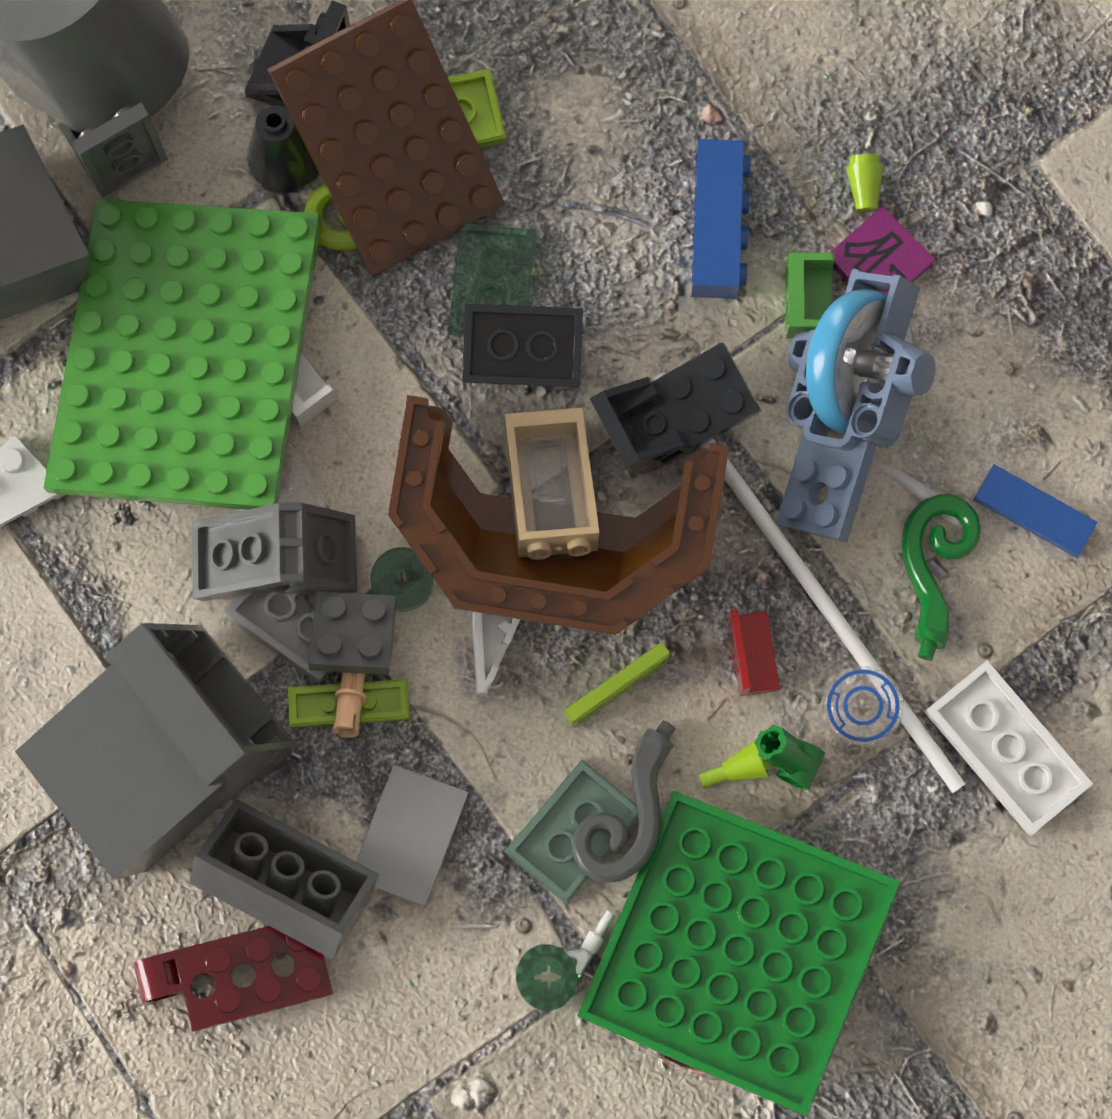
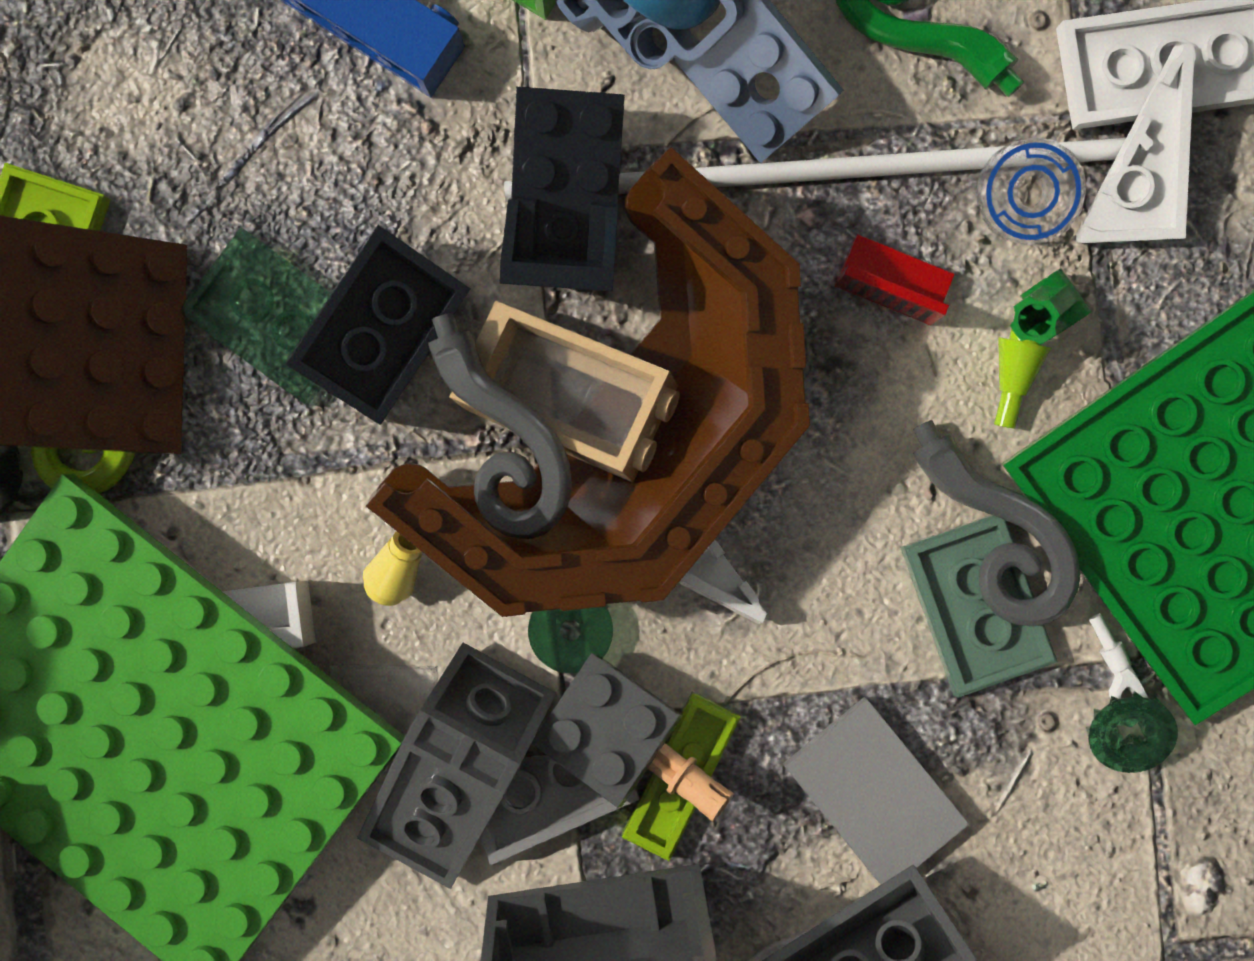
camera: 60 degrees left, 10 degrees up
lime tile [564,642,670,728] -> none
none -> light yellow cone [363,531,422,606]
none -> dark grey plant [428,313,572,539]
none -> white wing [1076,44,1195,243]

